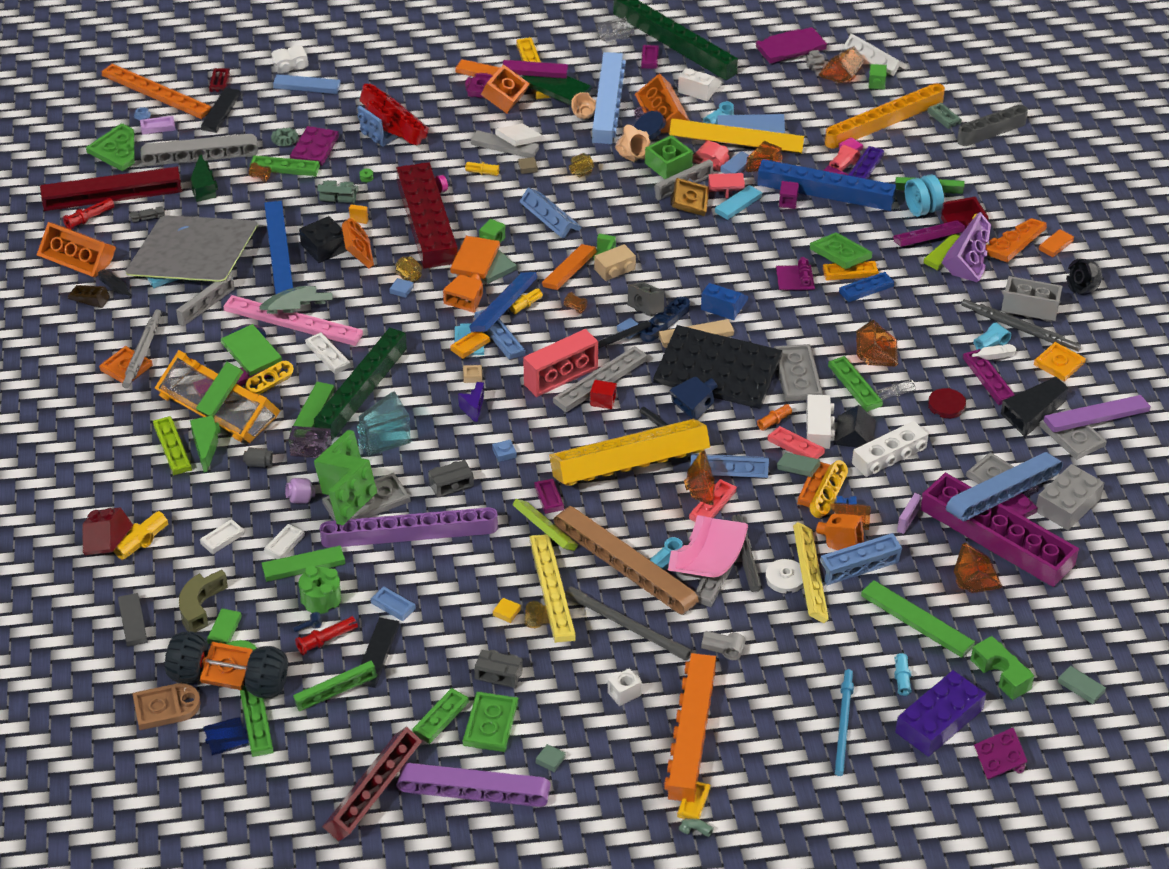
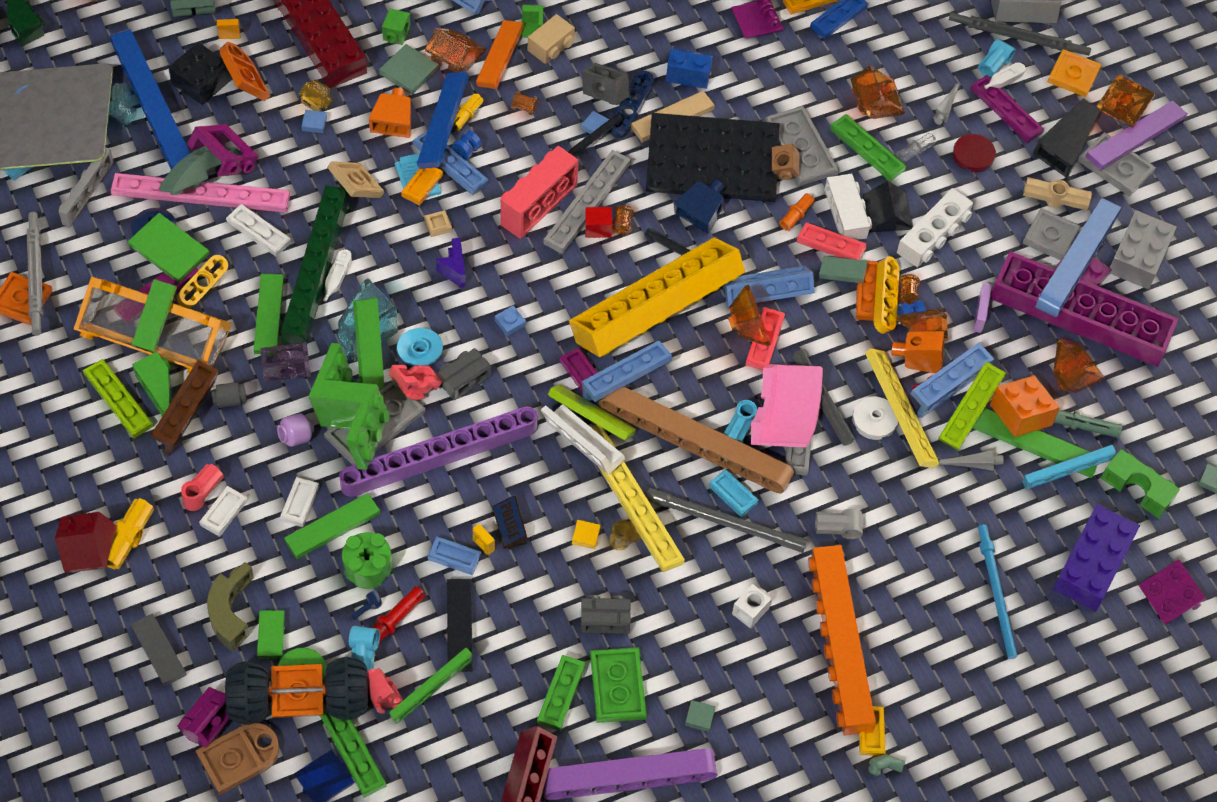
camera: 20 degrees left, 15 degrees up
orange tile [450,235,500,279] -> none
medium azure pin [894,653,911,696] -> none
none -> clear light blue piece [108,83,136,125]
none -> reddish brown fence [151,360,219,455]
none -> magenta brick [177,687,229,748]
none -> coral piece [181,464,224,511]
none -> magenta panel [187,124,258,177]
none -> white piece [323,249,352,302]
none -> tan tile [327,161,385,198]
none -> medium azure piece [349,626,380,671]
none -> bright green tile [353,297,385,389]
none -> coral cylinder [367,668,403,714]
none -> coral cylinder [389,365,442,400]
none -> medium azure dish [397,328,443,366]
none -> clear orange slope [425,28,487,72]
none -> blue wheel [452,130,482,160]
none -> yellow tile [473,524,495,555]
none -> slope [492,496,527,549]
none -> white fence [541,404,625,475]
none -> medium blue fence [582,341,672,402]
none -> clear orange bush [612,205,634,235]
none -> medium azure tile [708,469,759,517]
none -> medium nougat brick [772,144,799,180]
none -> clear orange bush [899,274,920,304]
none -> light grey piece [933,83,959,125]
none -> lime tile [938,362,1006,451]
none -> light grey piece [939,449,1003,471]
none -> orange brick [990,375,1060,437]
none -> medium azure tile [1022,445,1116,489]
none -> tan piece [1023,177,1092,210]
none -> sand green pin [1054,410,1122,438]
none -> clear orange slope [1096,74,1155,128]

